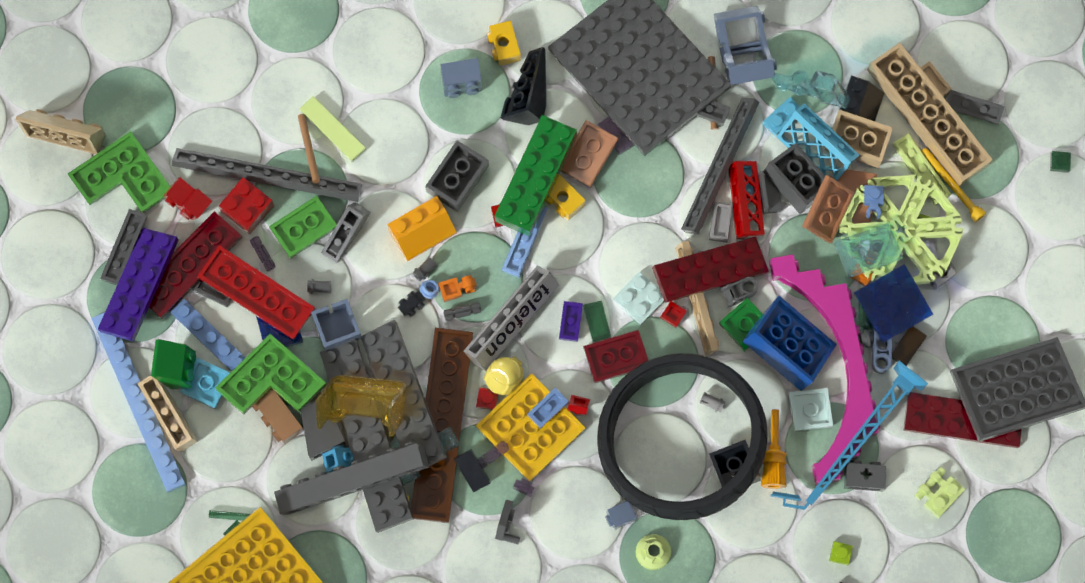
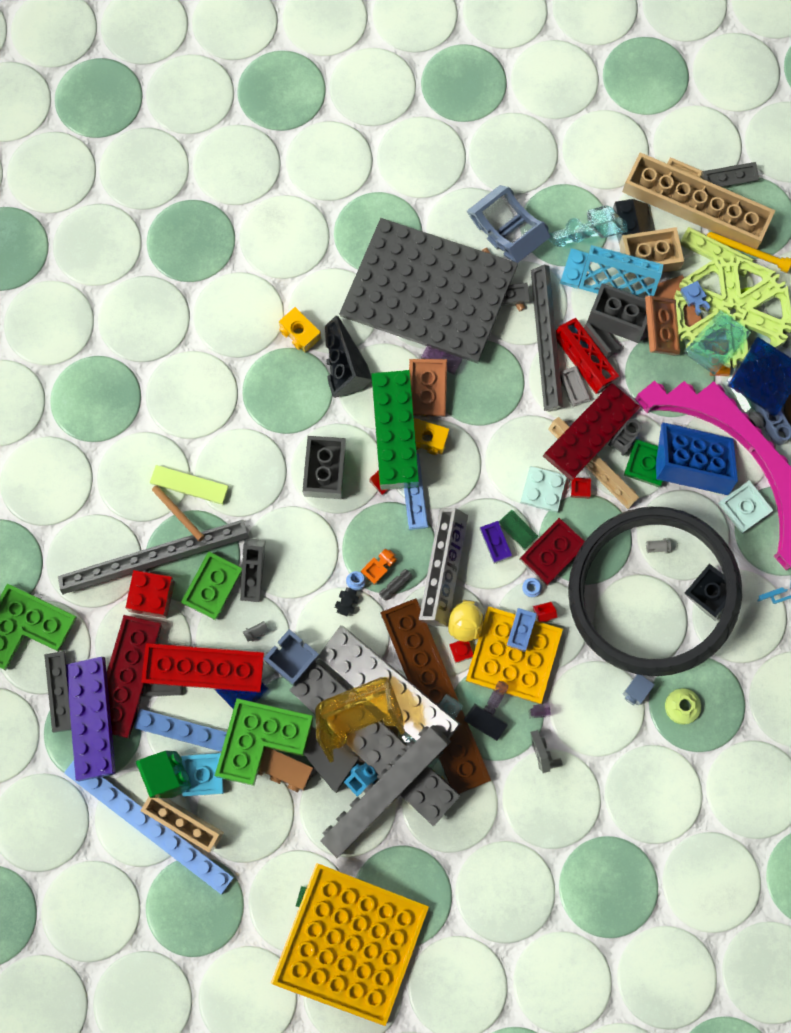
camera: 25 degrees left, 0 degrees up
red brick [163,177,212,220] -> none
clear green bar [209,510,250,521] -> none
clear purple axle [250,236,276,272] -> none
light orange slope [387,196,457,262] -> none
dark grey pin [413,257,437,281] -> none
sand blue piece [440,58,482,98] -> none
light orange piece [761,409,787,489] -> none
none -> light blue plate [522,578,542,597]

